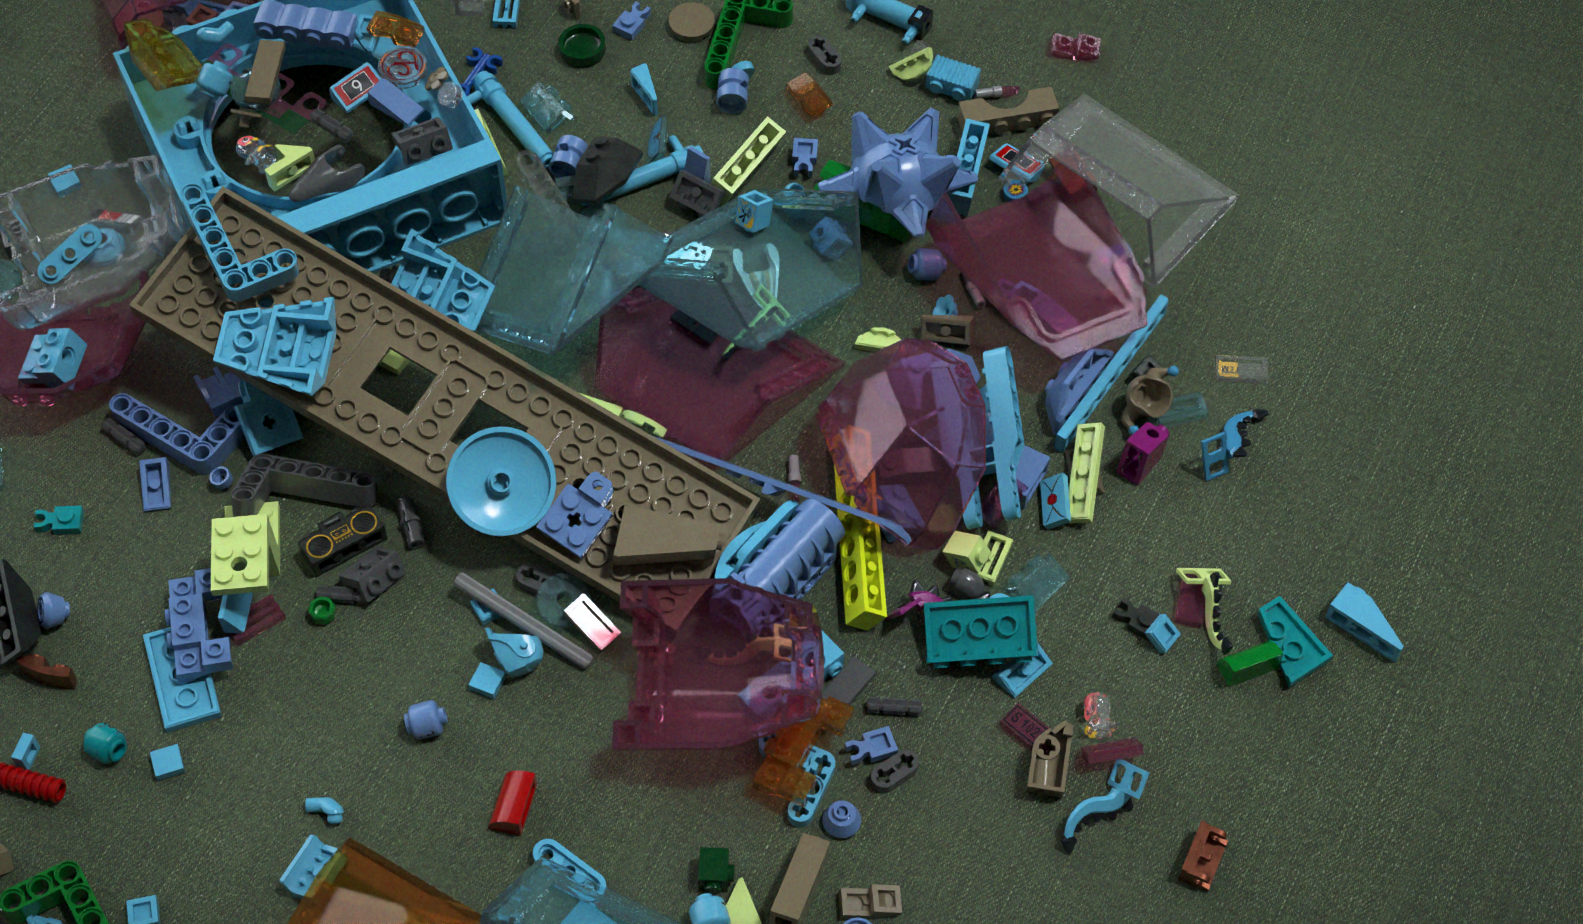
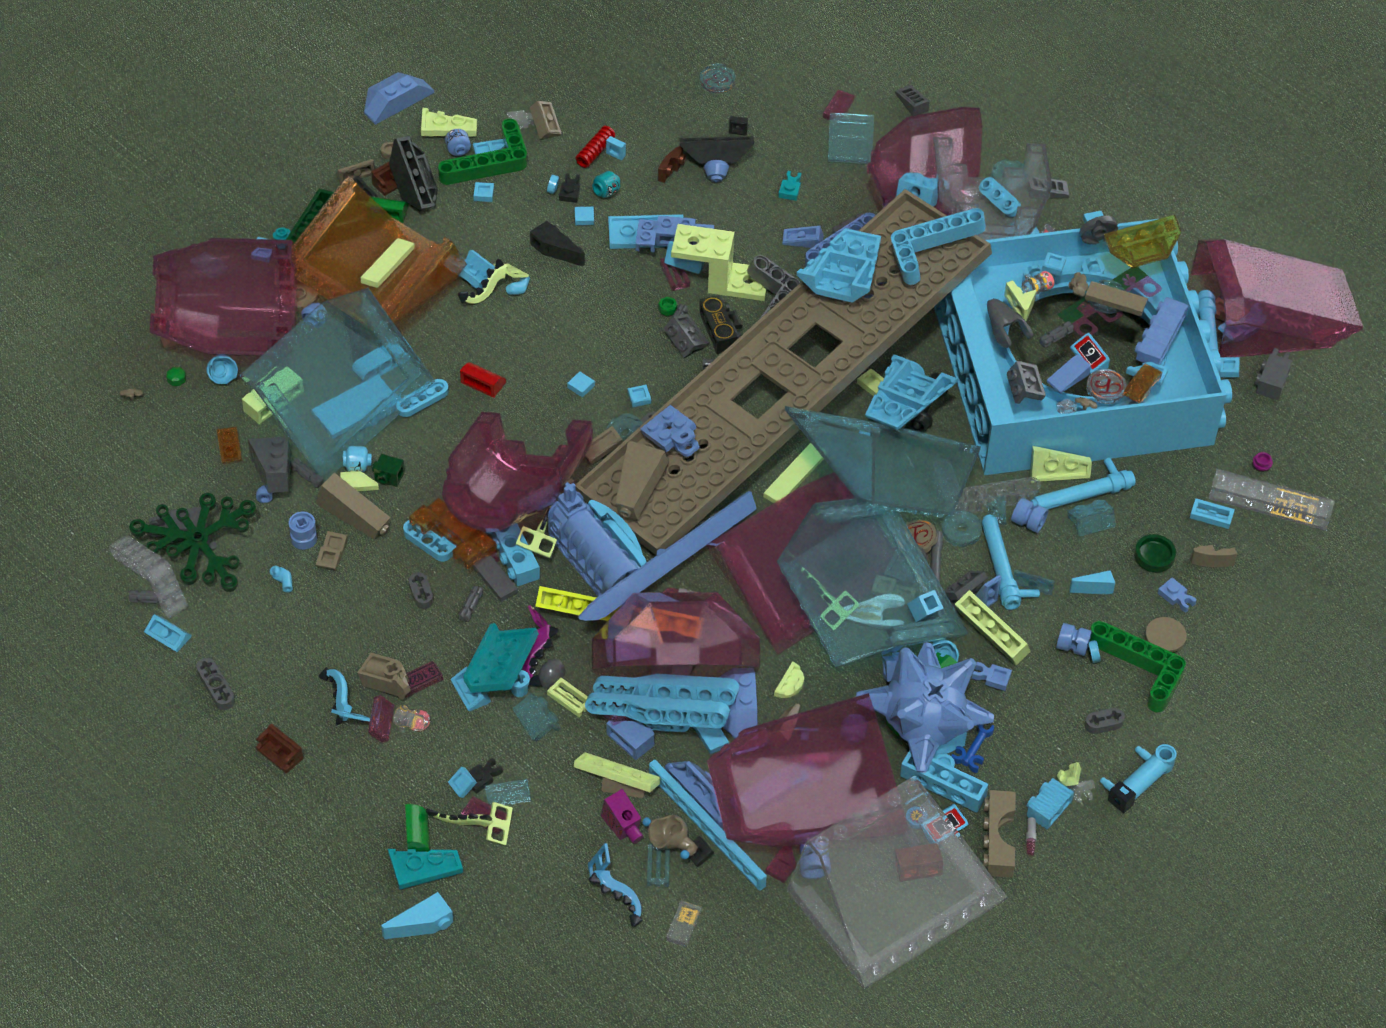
camera: 105 degrees right, 5 degrees down
medium azure arm [196,21,235,45] -> none
medium azure head [196,60,233,99] -> none
medium blue hinge [209,466,233,490] -> none
medium blue head [404,700,448,740] -> none
medium azure dish [446,427,556,536] -> none
light grey axle [454,573,593,669] -> none
blue bar [460,47,503,96] -> none
medium azure helmet [485,628,543,678] -> none
pearl dark grey wedge [573,136,643,204] -> none
yellowish green tile [621,410,667,438] -> none
clear orange slope [786,72,833,117] -> none
medium blue cone [822,800,861,838] -> none
medium blue plate [845,726,898,765] -> none
yellowish green brick [942,531,991,573] -> none
medium azure tile [1040,472,1071,530] -> none
clear pink slope [1049,32,1101,60] -> none
none -> yellowish green piece [458,259,529,304]
none -> clear light blue tile [485,779,531,808]
none -> pearl dark grey slope [530,221,585,266]
none -> medium azure tile [547,175,559,194]
none -> pearl dark grey plate [559,173,580,203]
none -> medium azure tile [1042,252,1066,275]
none -> dark grey tile [1079,216,1118,244]

